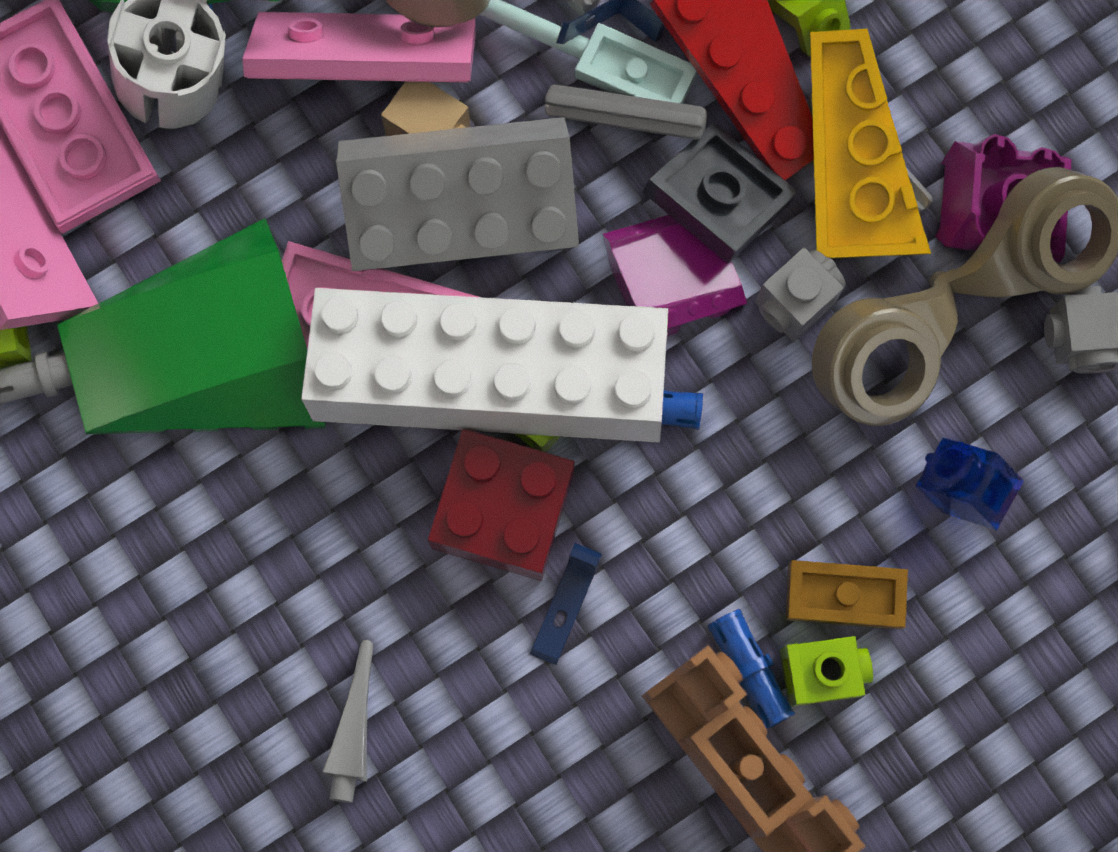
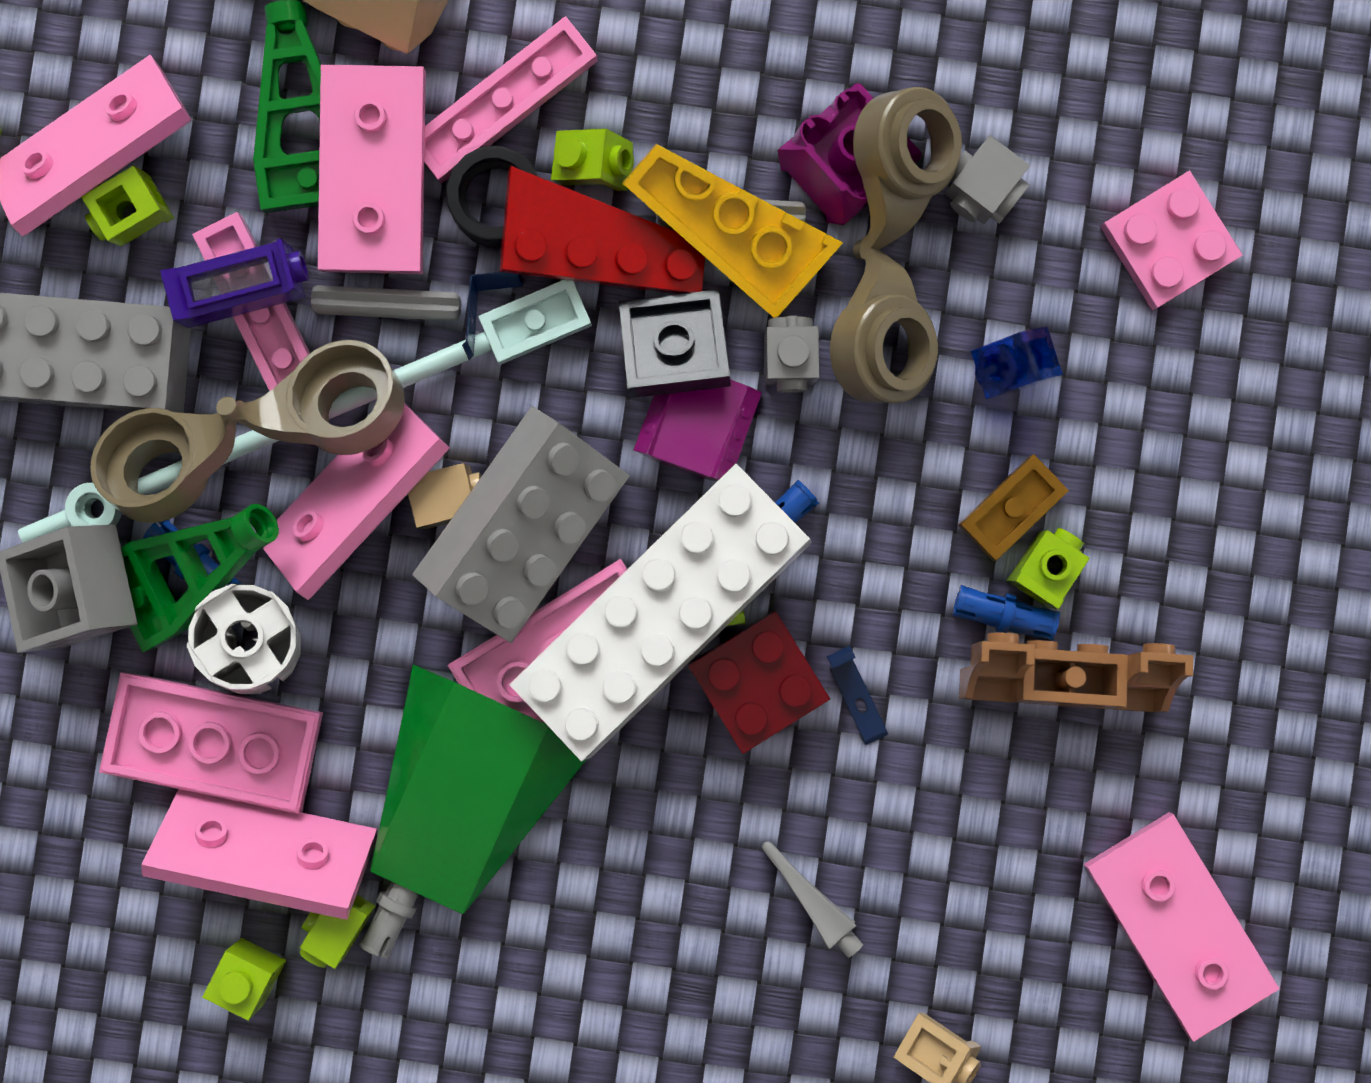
camera: 50 degrees left, 10 degrees up
light grey axle [545,84,707,140] -> none

